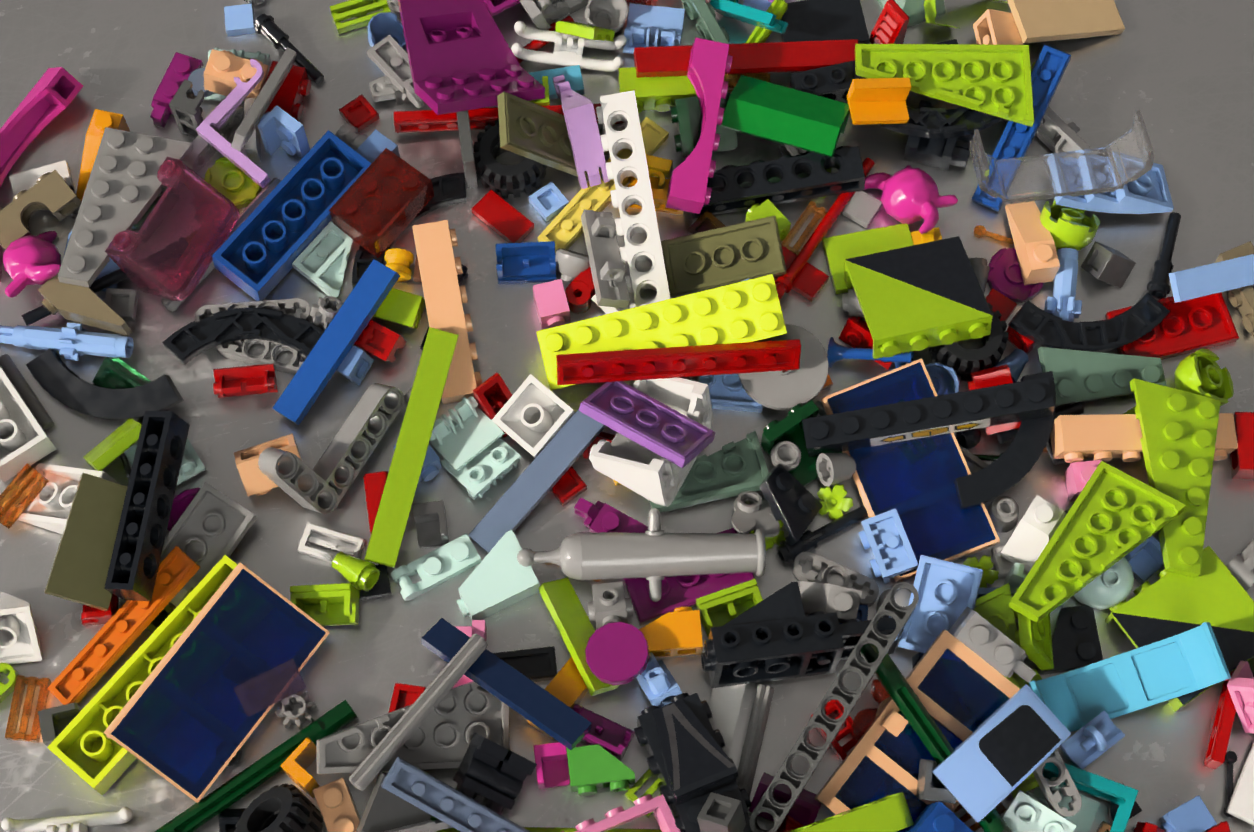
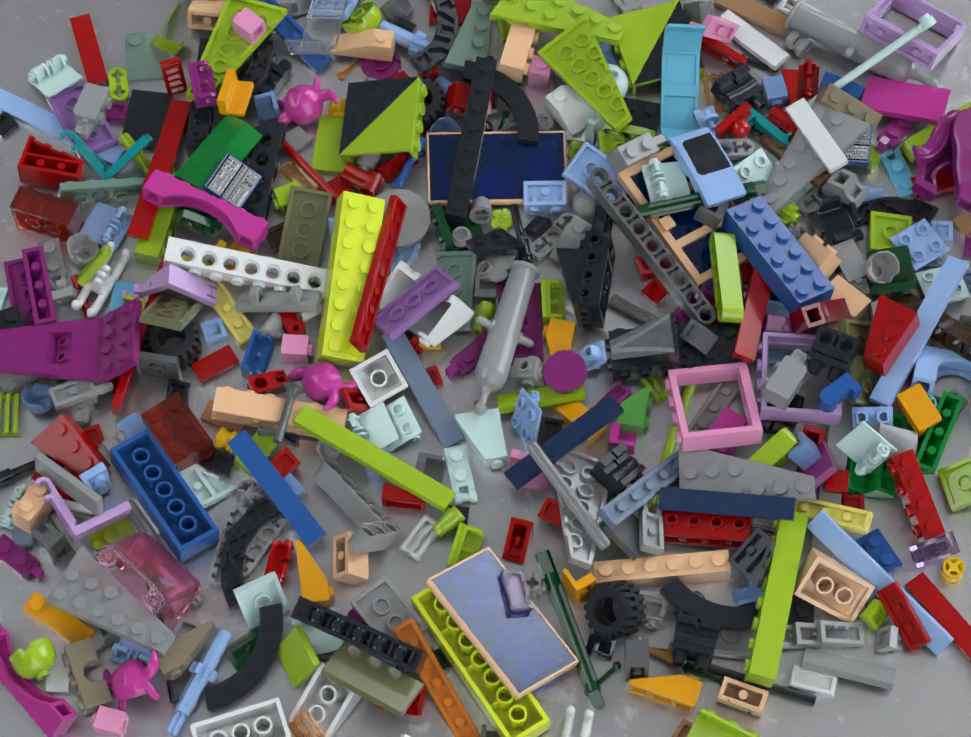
camera: 70 degrees left, 5 degrees down
none -> lime cylinder [9,638,56,681]
none -> wedge [30,414,111,475]
none -> magenta hinge [187,60,218,109]
none -> light grey tile [203,152,263,208]
none -> bright pink brick [232,7,266,45]
none -> light aqua tile [233,571,291,629]
none -> red leg [246,369,289,395]
none -> medium blue panel [254,91,280,122]
none -> dark grey piece [257,383,305,444]
none -> dark pink piece [287,362,357,412]
none -> light orange slope [295,540,335,608]
none -> red piece [340,161,385,198]
none -> black tile [395,17,417,34]
none -> lime cone [472,300,496,334]
none -> flat silver panel [474,274,497,306]
none -> red slope [502,516,534,564]
none -> light blue hinge [511,387,542,445]
none -> black tile [523,215,553,238]
none -> red tile [640,277,670,307]
none -> light aqua hinge [641,158,690,203]
none -> clear orange tile [703,72,728,112]
none -> black hips [710,63,767,114]
none -> red tile [715,102,752,139]

